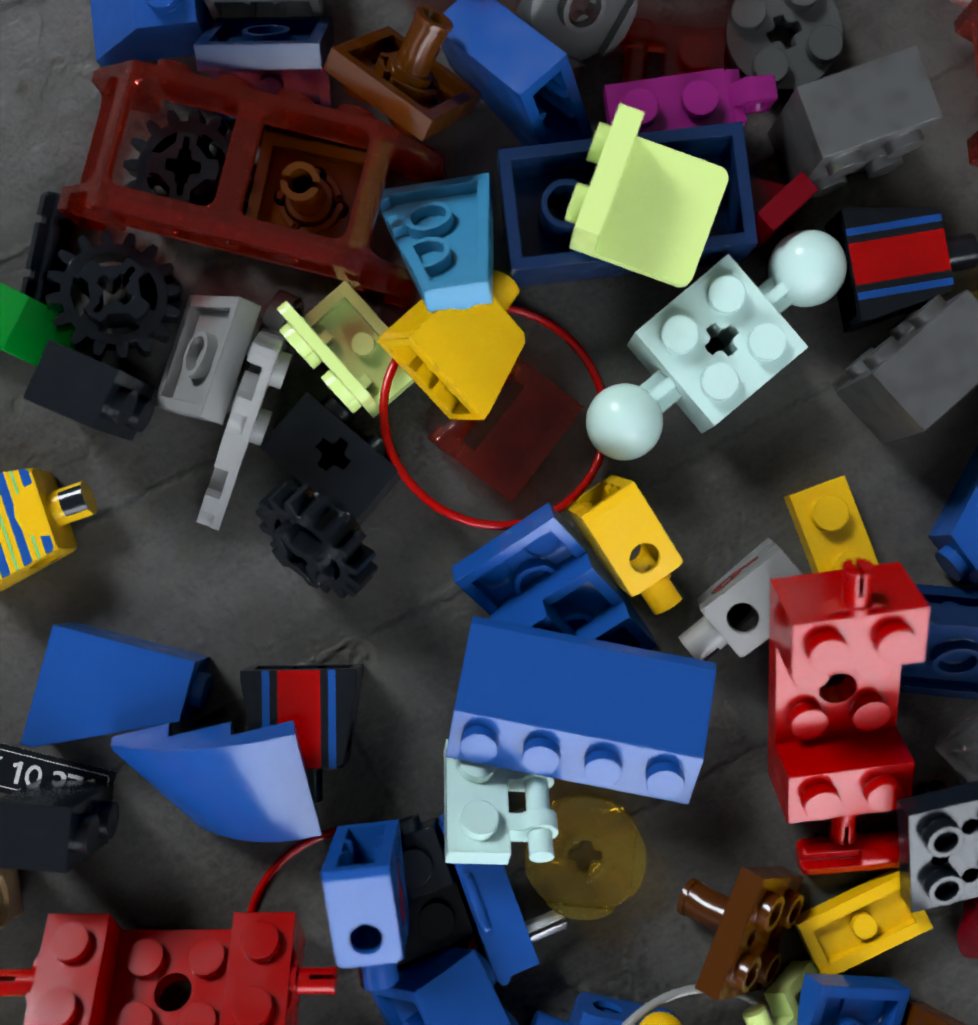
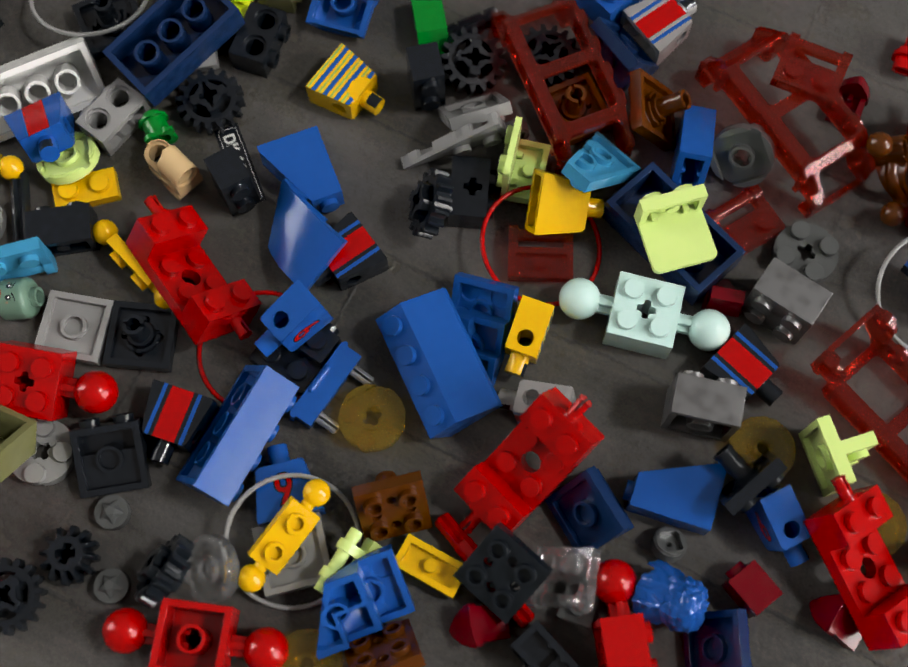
camera: 50 degrees right, 15 degrees down
light aqua plate [444,739,558,865] -> none
magenta hinge [603,68,778,133] -> none
yellow plate [784,475,879,573] -> none

